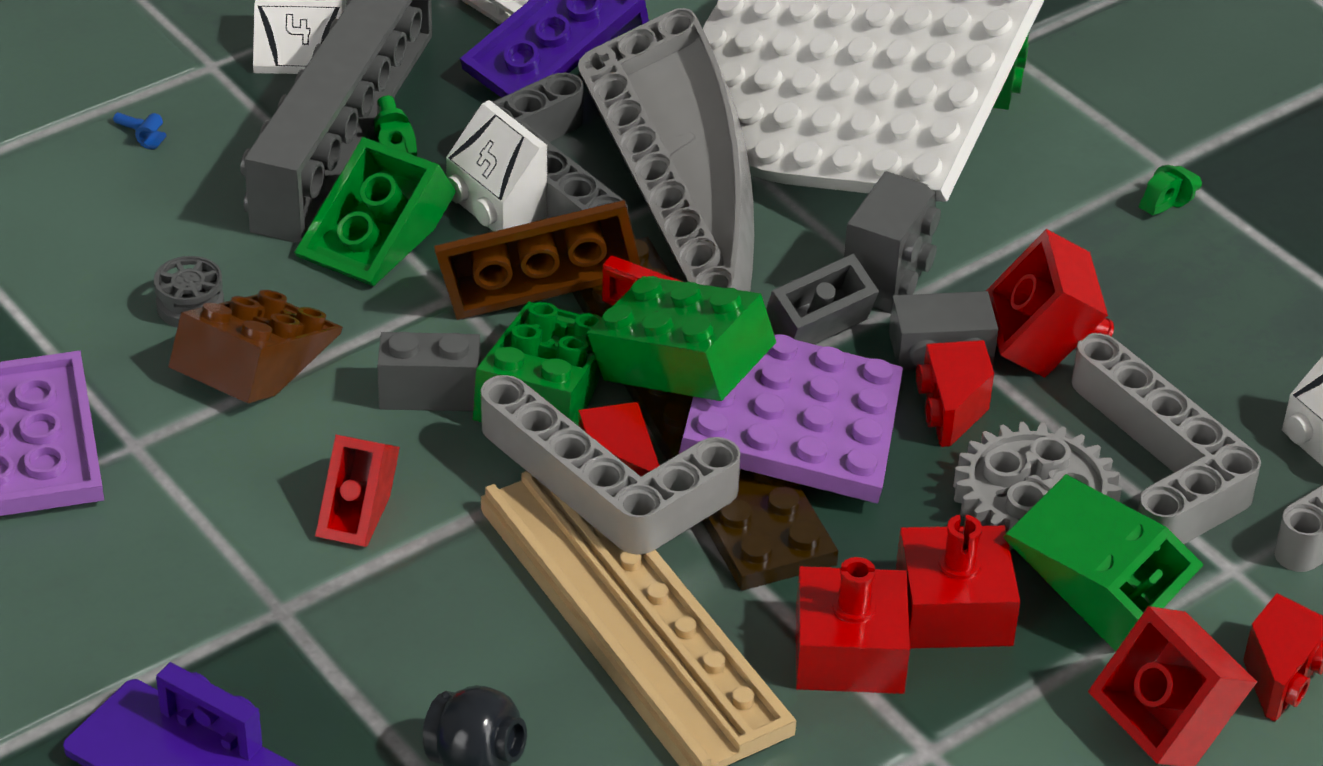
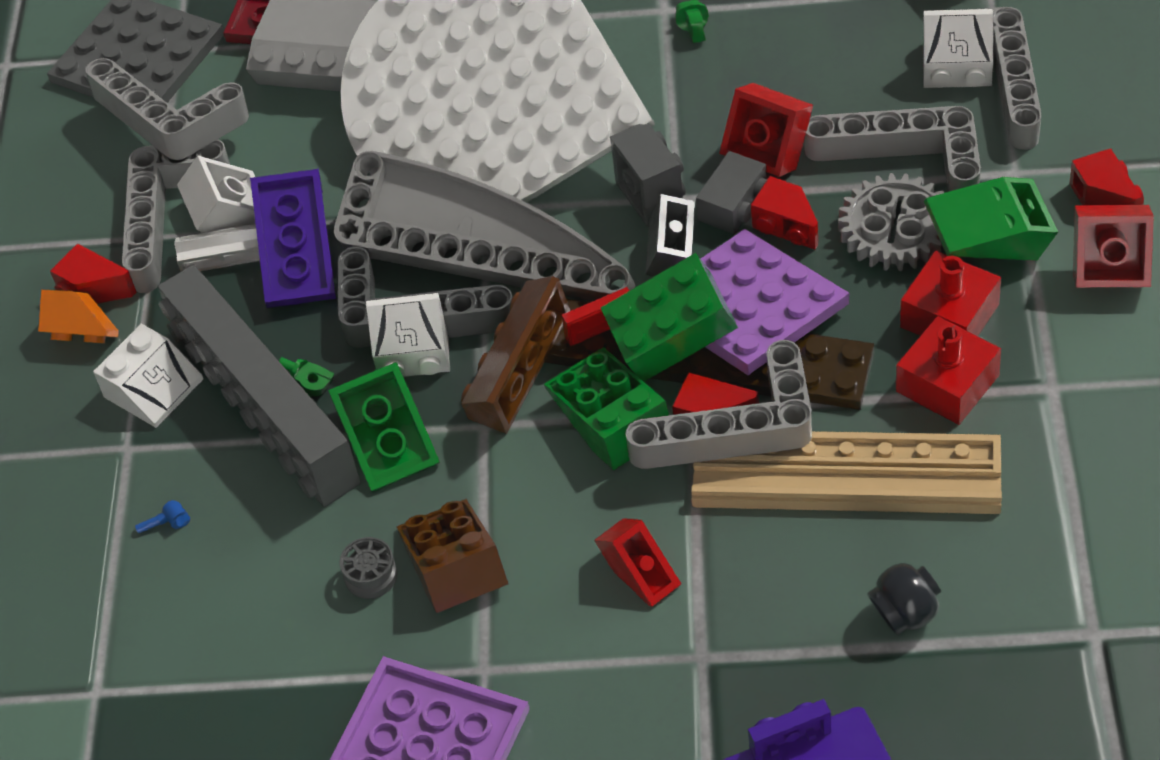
camera: 45 degrees left, 10 degrees up
dark grey brick [377,332,481,411] -> none

